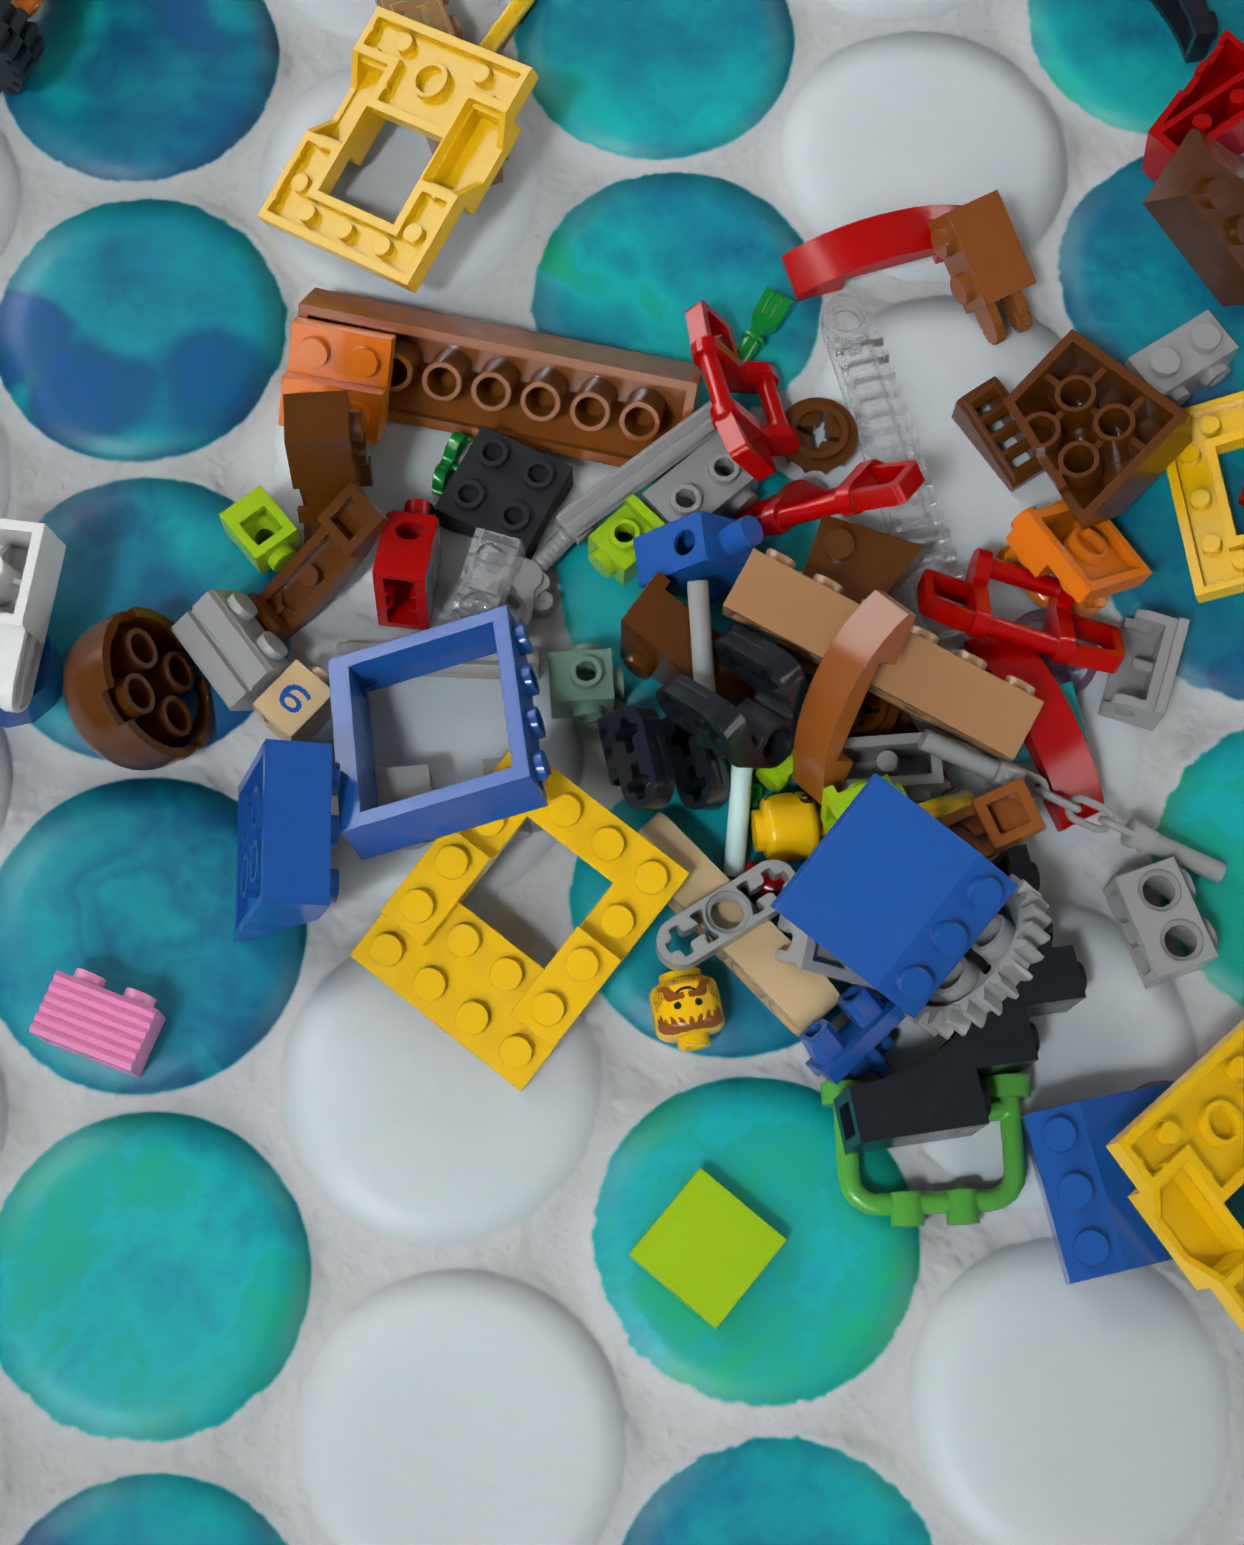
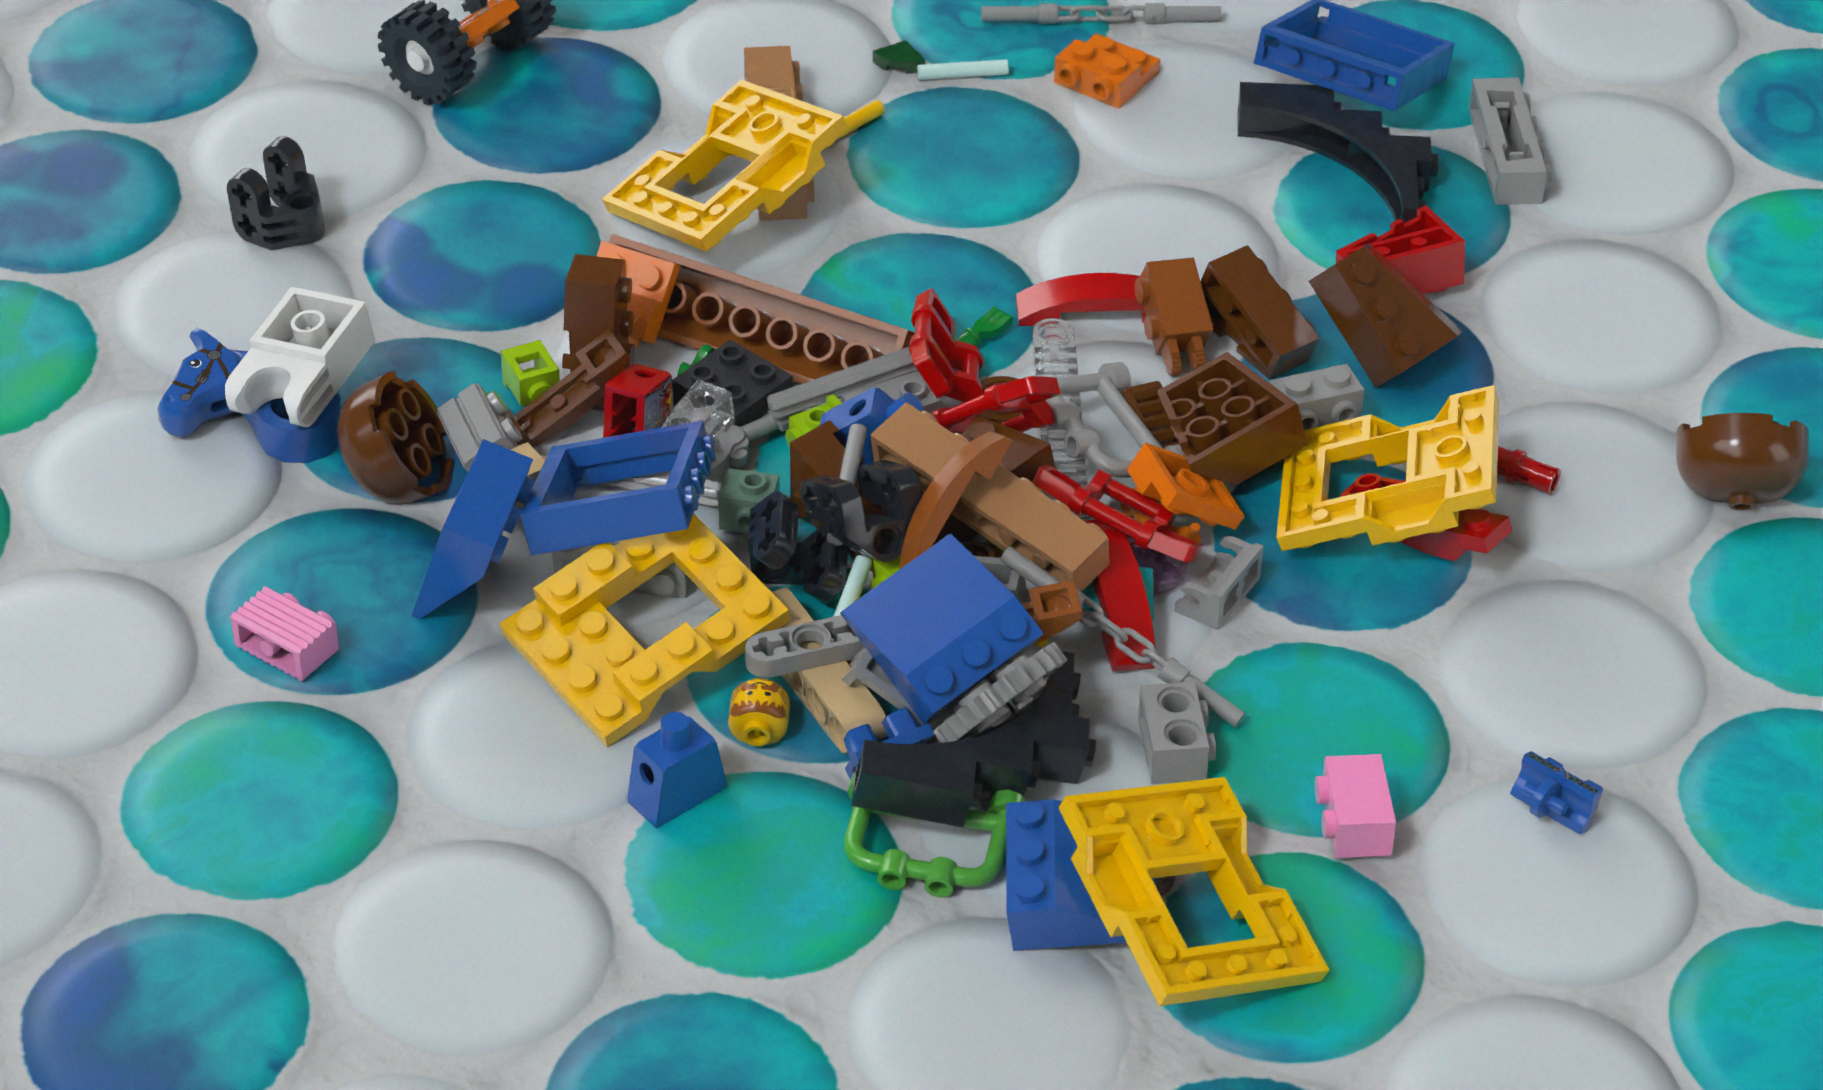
camera: 15 degrees right, 30 degrees down
lime tile [628,1168,787,1329] -> none
none -> blue torso [627,712,727,829]
none -> light grey bar [1045,362,1184,478]
none -> reddish brown wedge [1200,245,1320,379]

